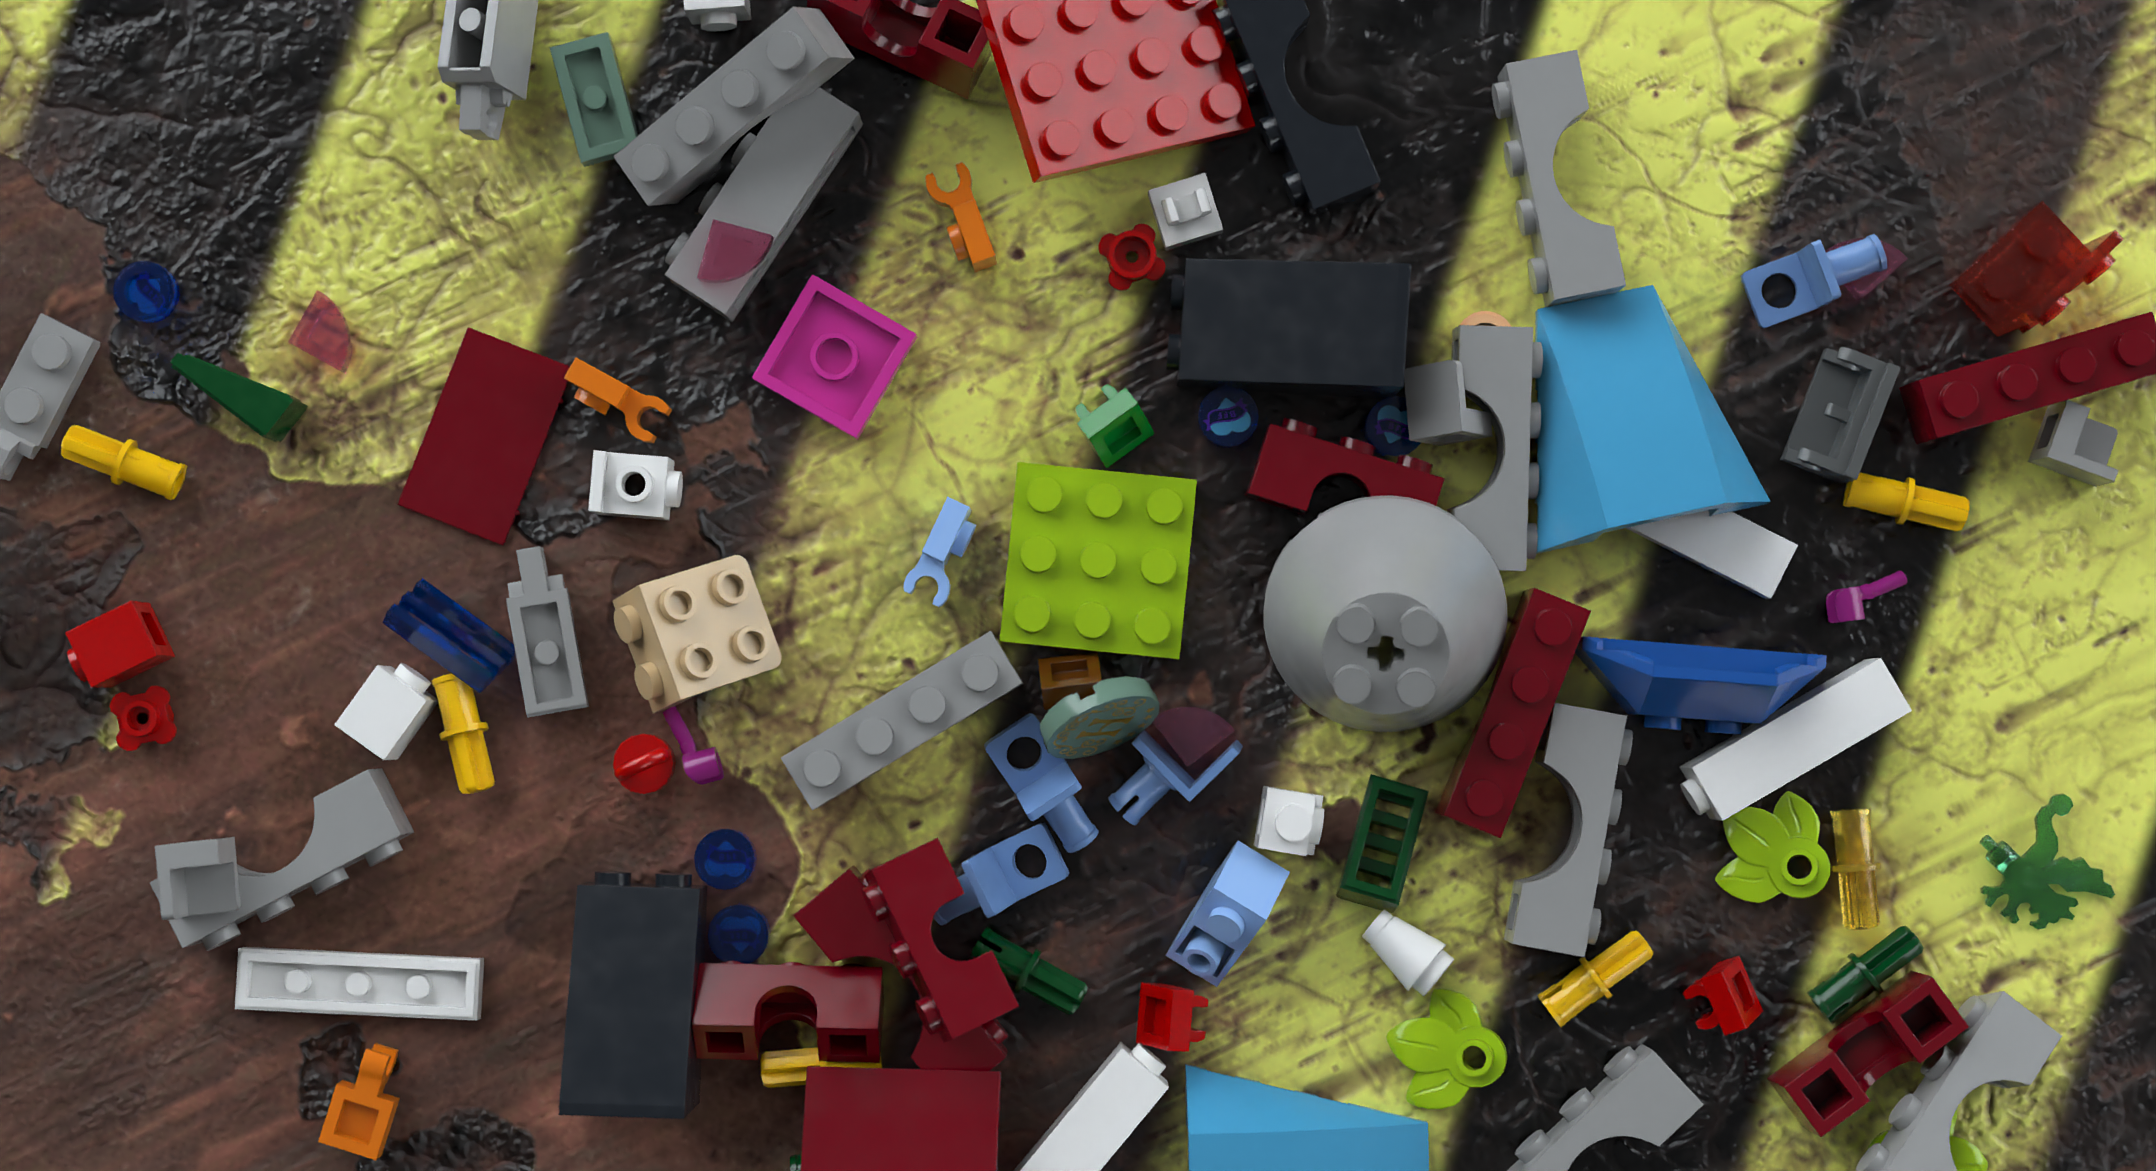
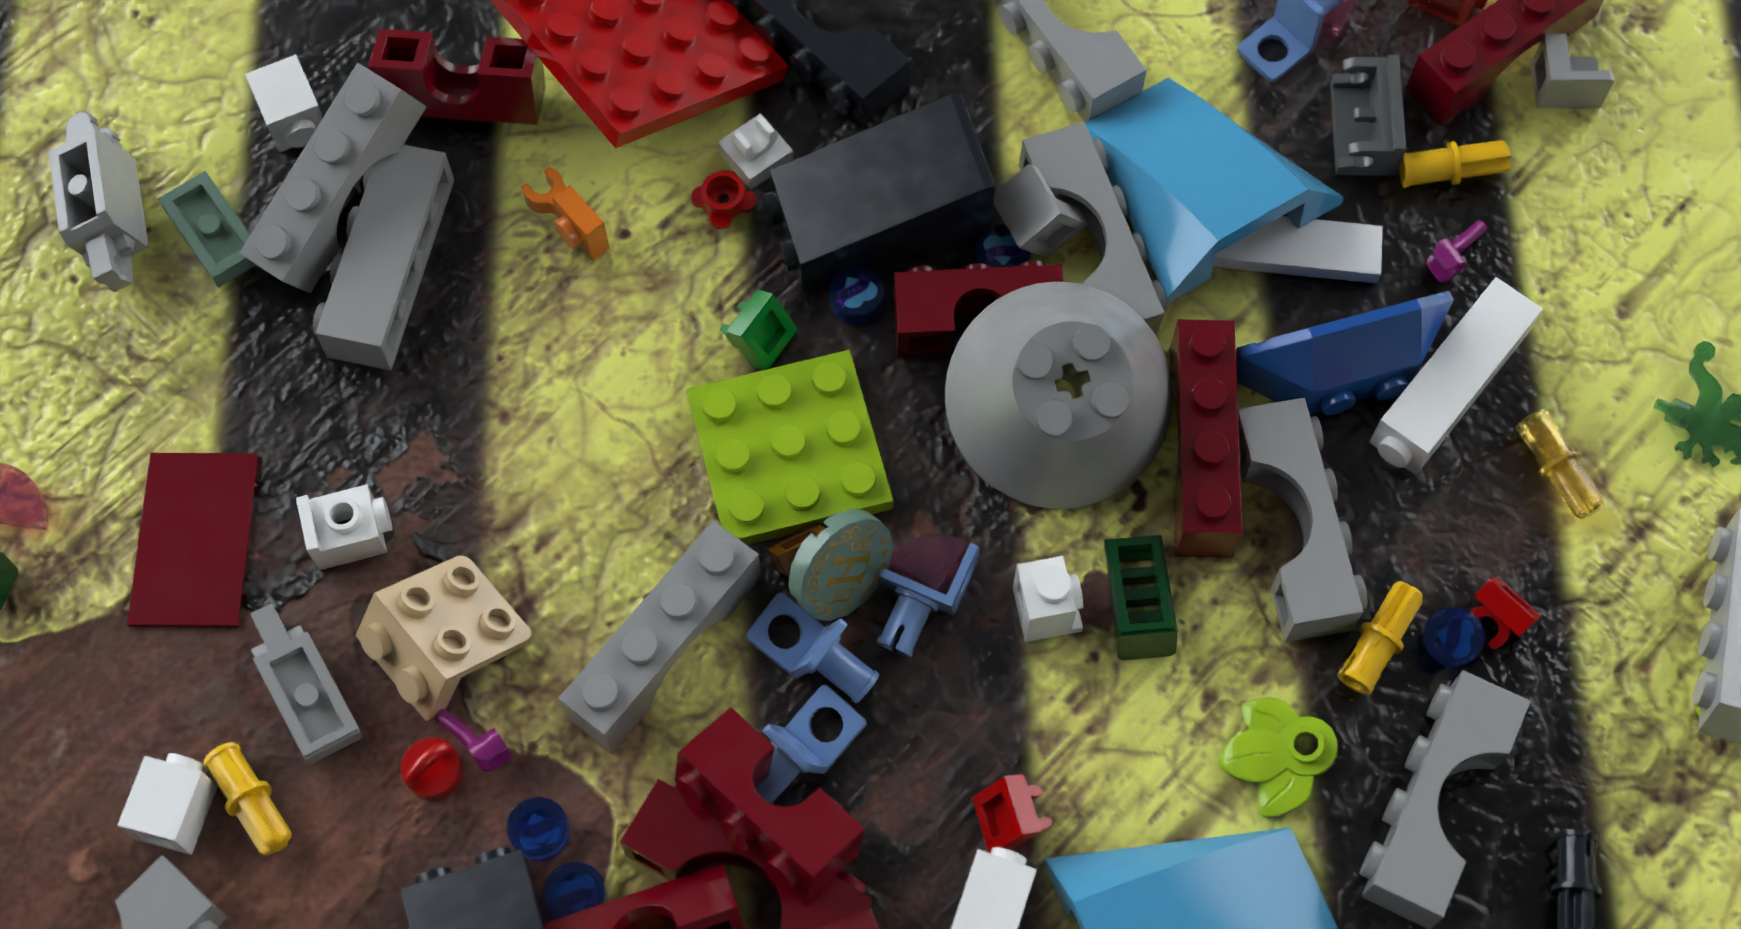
camera: 20 degrees left, 20 degrees down
clear blue tile [382,578,516,693] -> none
orange plate [564,357,672,443] -> none
clear pink tile [697,219,774,283] -> none
dark pink plate [752,274,917,440] -> none
light blue plate [903,497,976,608] -> none
dark green axle [968,926,1088,1015] -> none
light blue slope [1165,841,1290,987] -> none
white cone [1362,909,1455,996] -> none
lime plate [1715,791,1831,903] -> none
dark red arch [1767,970,1969,1137] -> none
dark green axle [1807,926,1924,1024] -> none
none -> clear blue tile [1423,607,1486,666]

